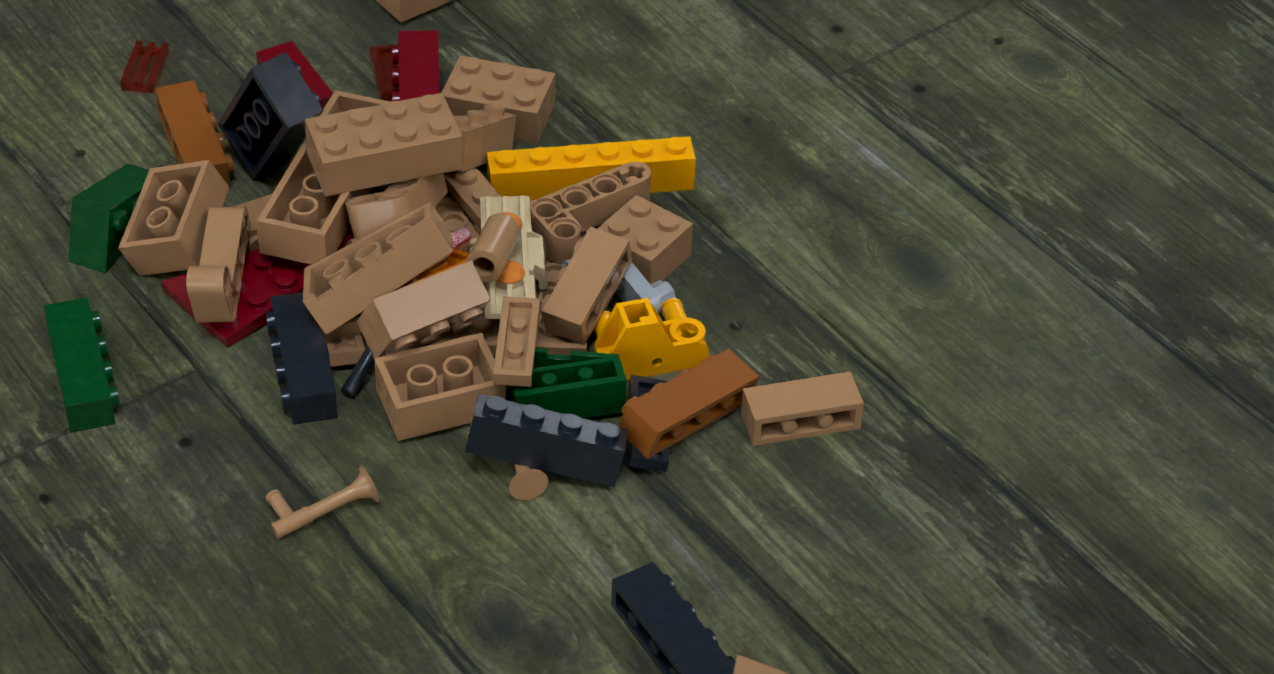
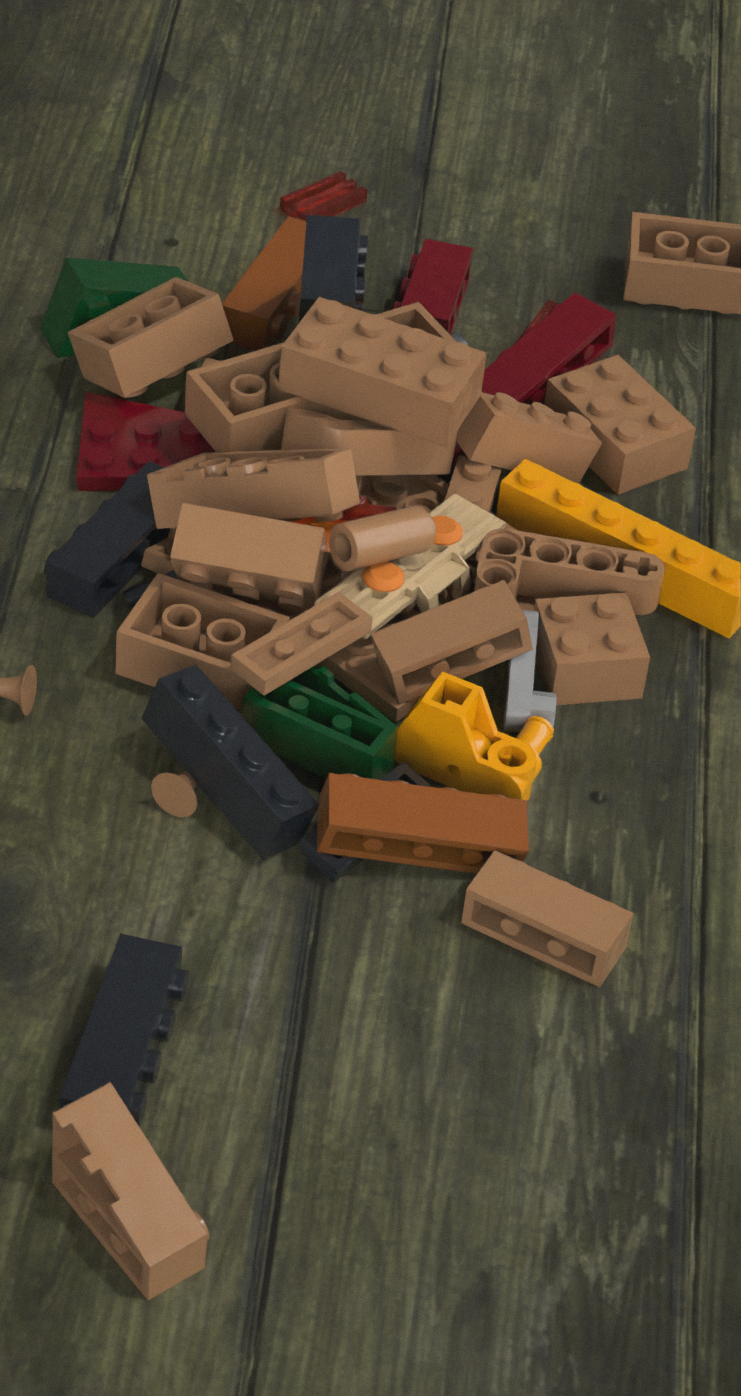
camera: 40 degrees right, 0 degrees up
medium nougat beam [186,206,250,323] -> none

